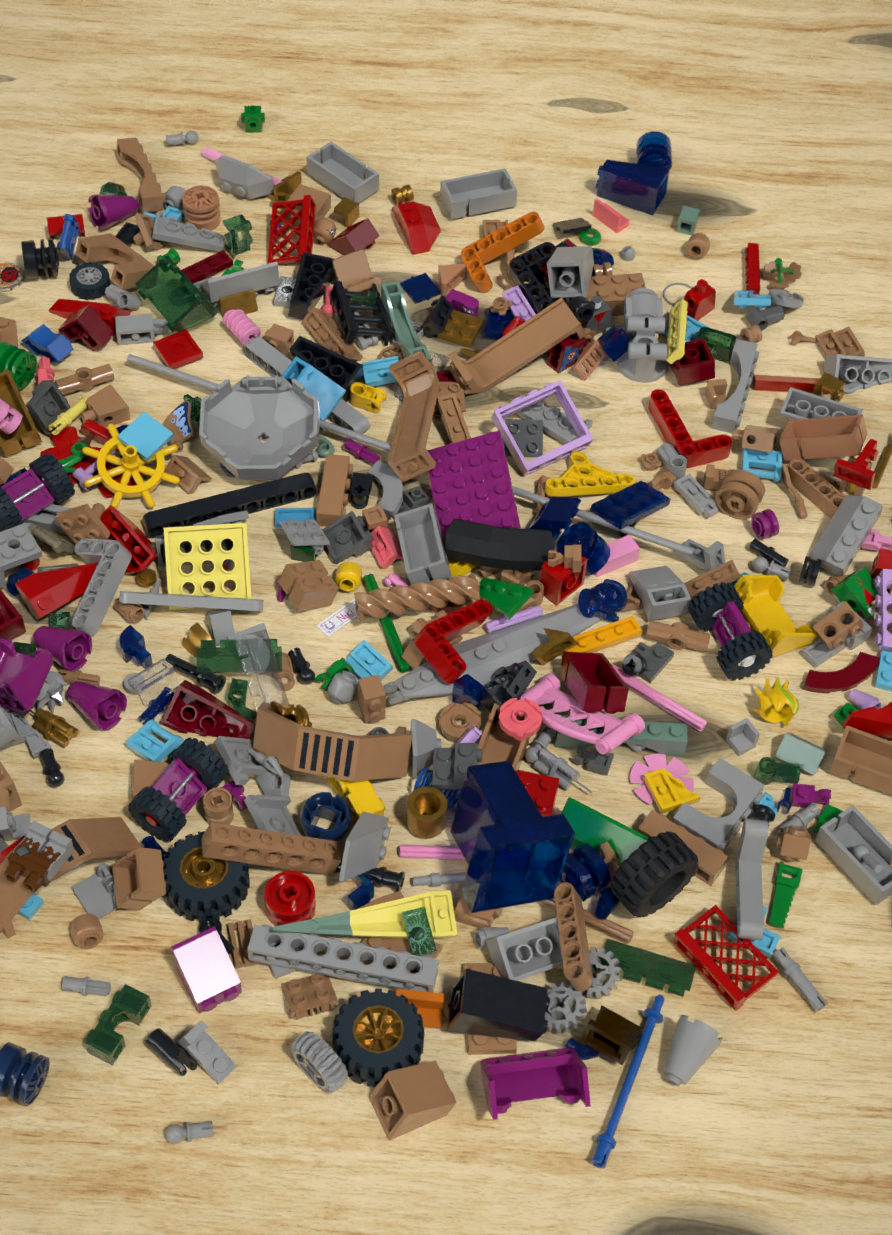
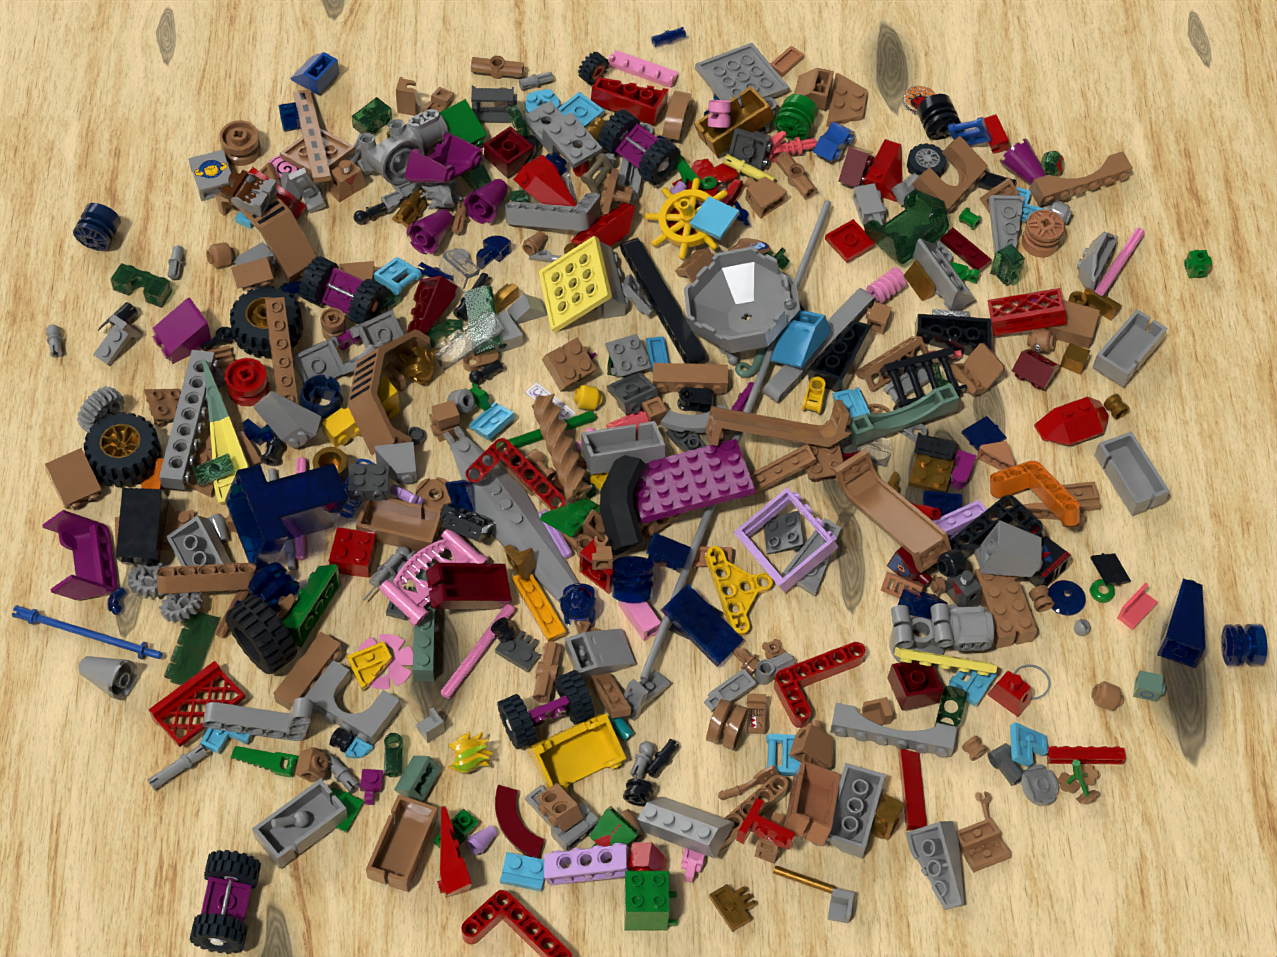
camera: 85 degrees right, 5 degrees up
light grey beam [119,591,264,611] -> none
light grey pin [166,131,199,146] -> none
medium nougat plate [490,297,512,316] -> none
coral plate [498,698,542,741] -> none
dark brown hips [580,1005,644,1065] -> none
magenta wheel [751,509,779,540] -> none
clear blue hand [777,788,791,814] -> none

